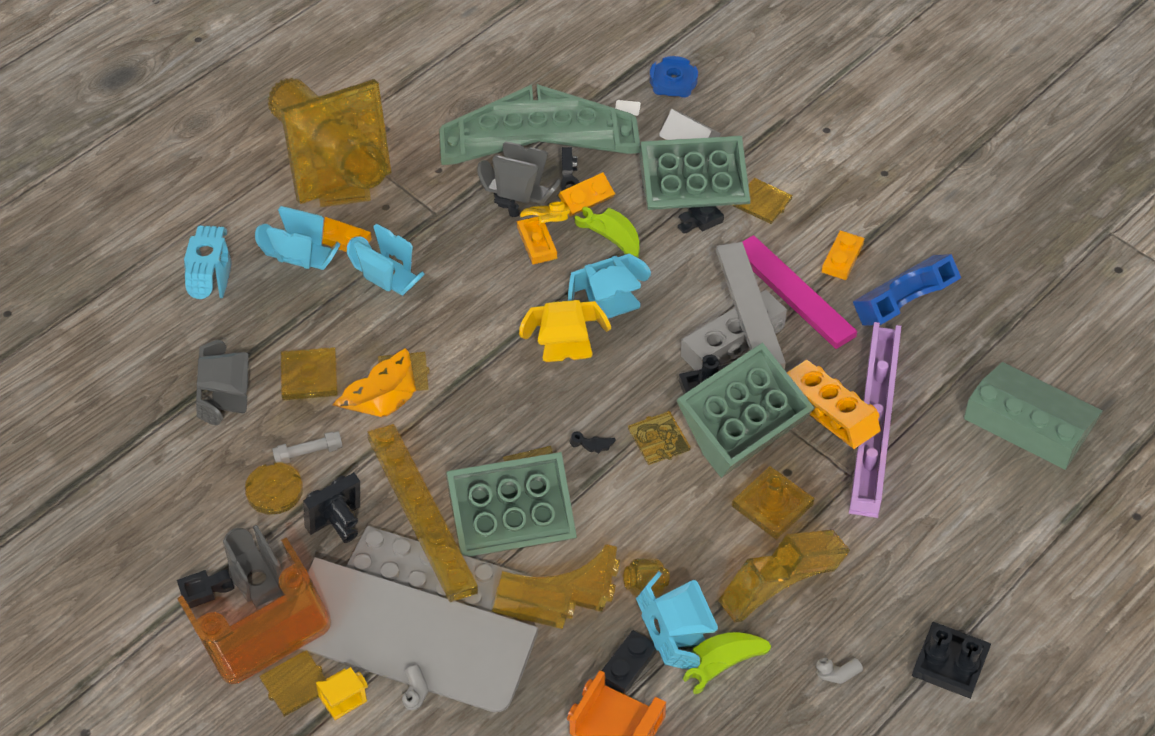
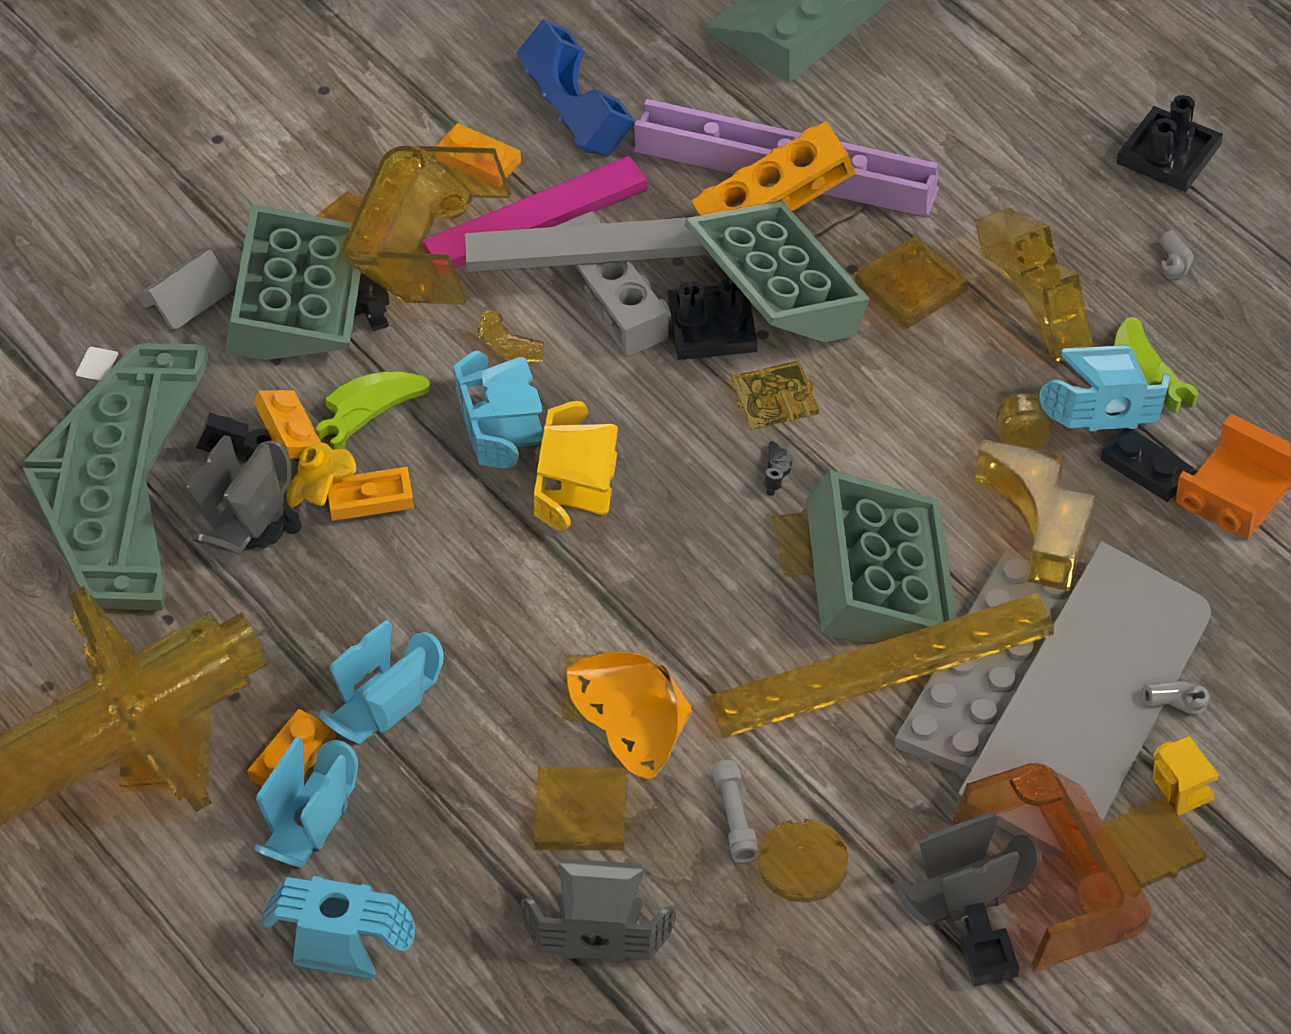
camera: 80 degrees left, 0 degrees up
black plate [303,472,360,543] -> none
blue plate [650,56,698,97] -> none
none -> clear yellow windscreen [343,146,511,305]
none -> clear yellow arm [478,311,544,362]

